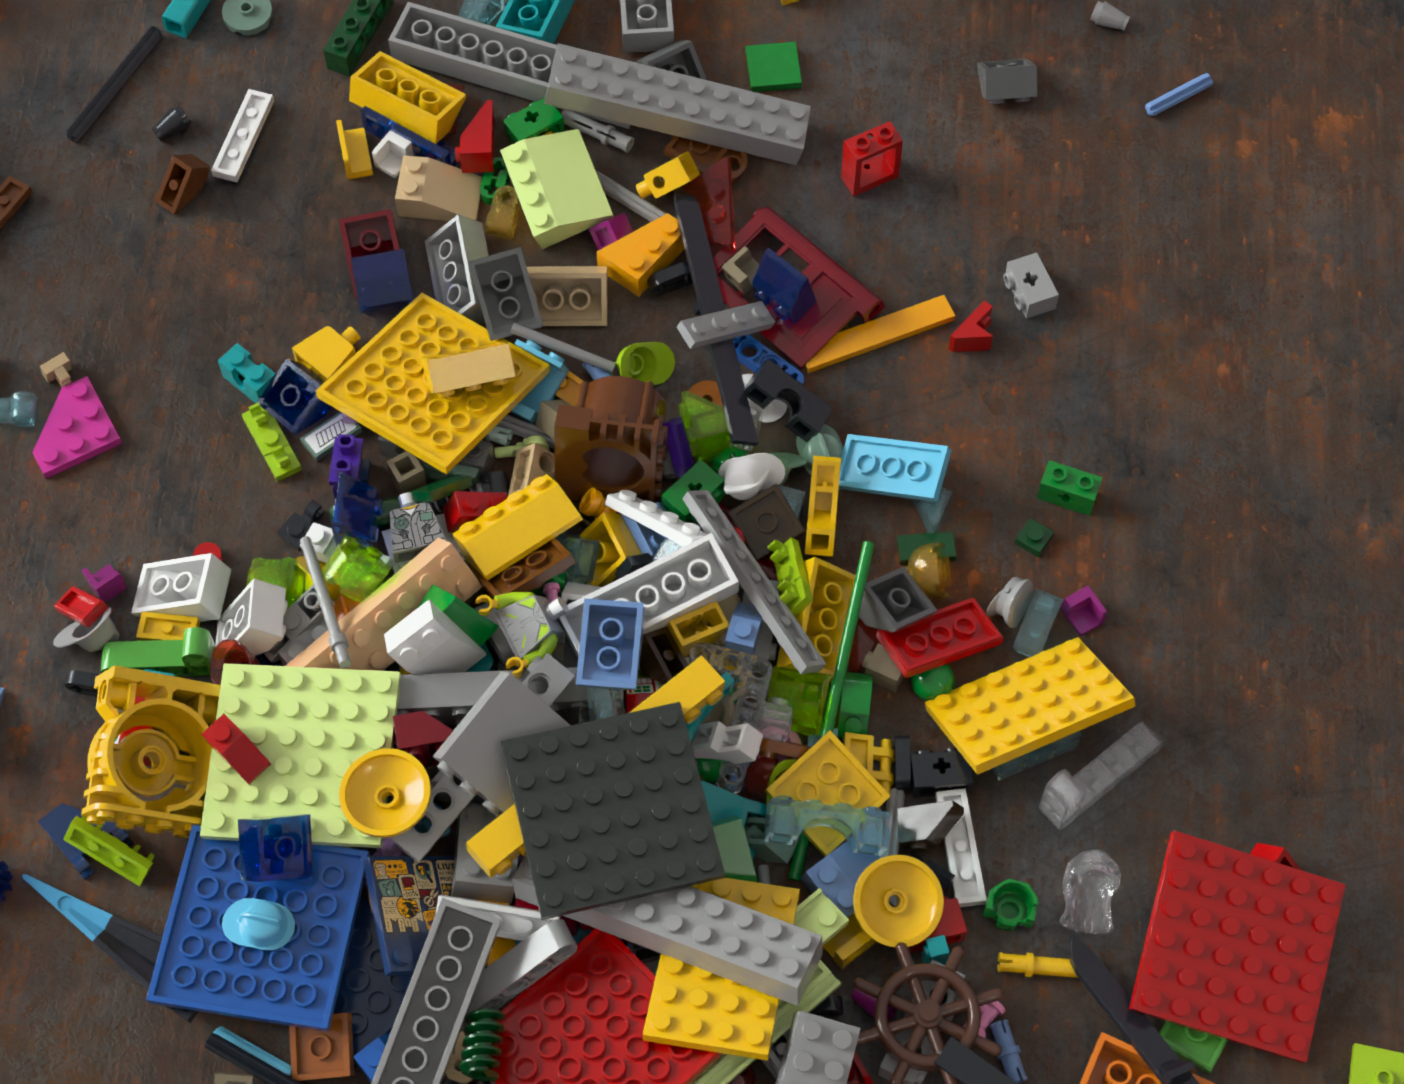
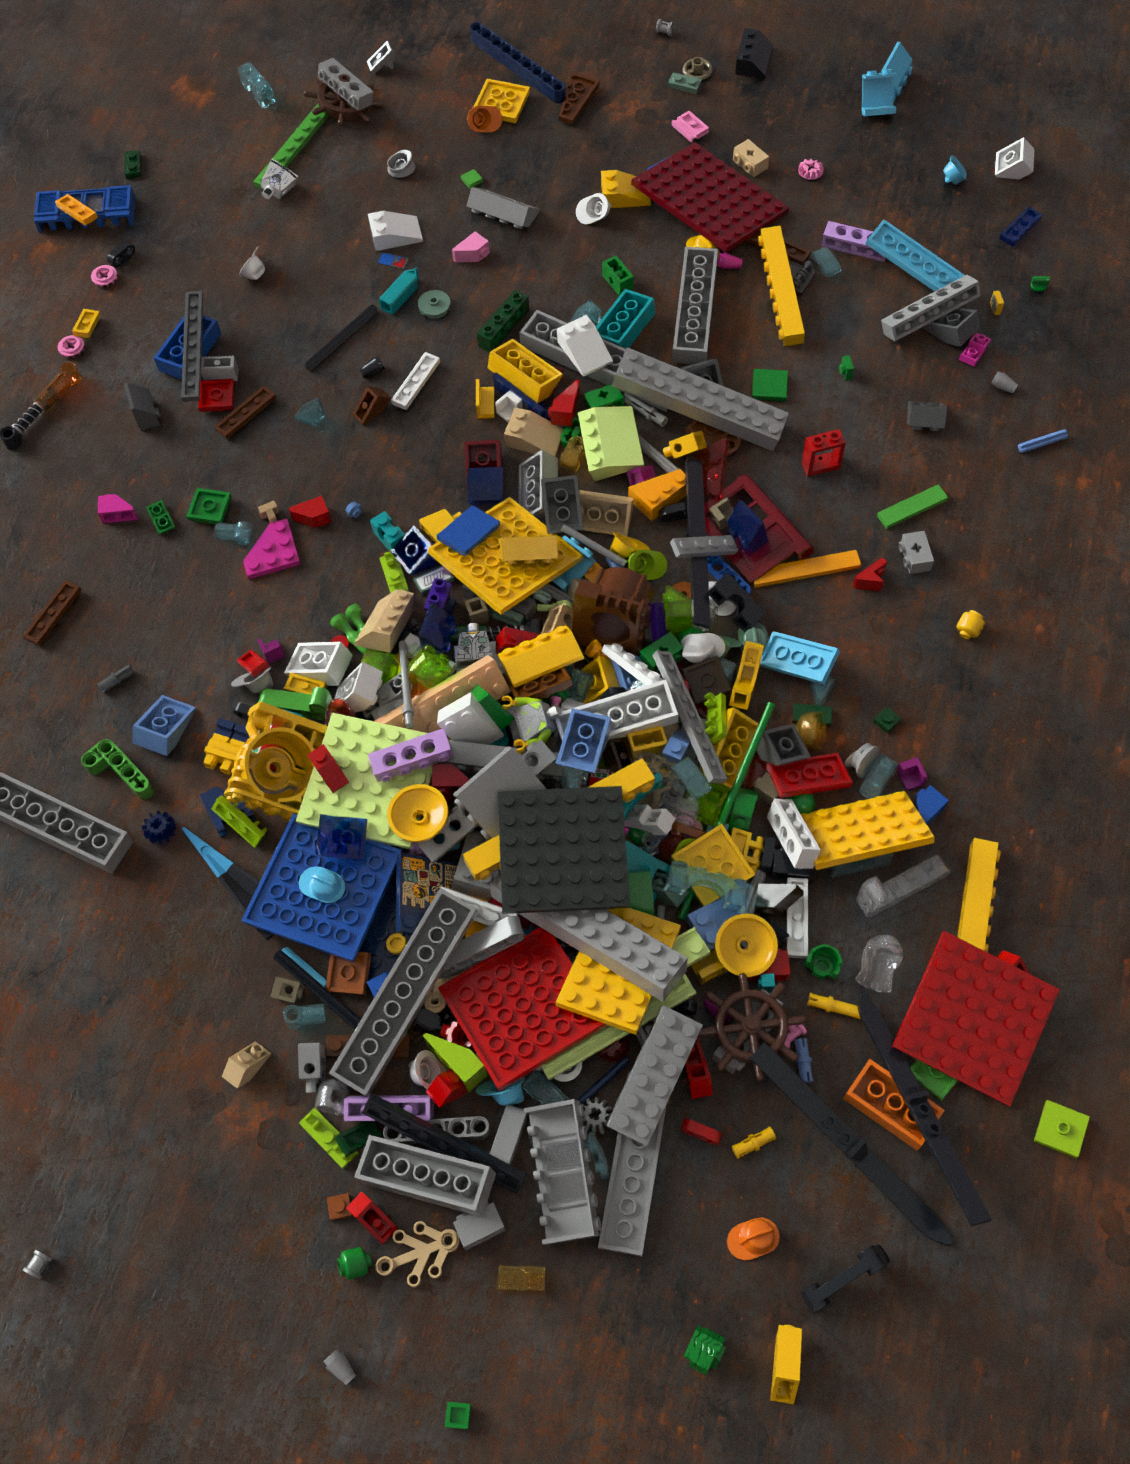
camera: 15 degrees right, 0 degrees up
dark green tile [411,475,473,503] -> none
dark green piece [460,1009,506,1081] -> none
green brick [1037,460,1102,516] -> none
none -> yellow hips [203,718,250,775]
none -> red slope [289,496,332,528]
none -> clear light blue slope [294,398,325,428]
none -> bright green piece [330,603,386,664]
none -> medium blue plate [345,501,362,518]
none -> tan slope [354,589,414,653]
none -> lavender brick [368,728,454,782]
none -> yellow tile [386,933,407,955]
none -> blue tile [437,505,500,556]
none -> white slope [557,315,613,377]
none -> yellow piece [610,531,650,559]
none -> clear light blue slope [672,757,712,800]
none -> white brick [767,798,821,869]
none -> green plate [839,355,854,381]
none -> bright green tile [877,485,948,529]
none -> blue slope [914,785,949,826]
none -> yellow head [956,610,985,640]
none -> yellow brick [957,838,1001,953]

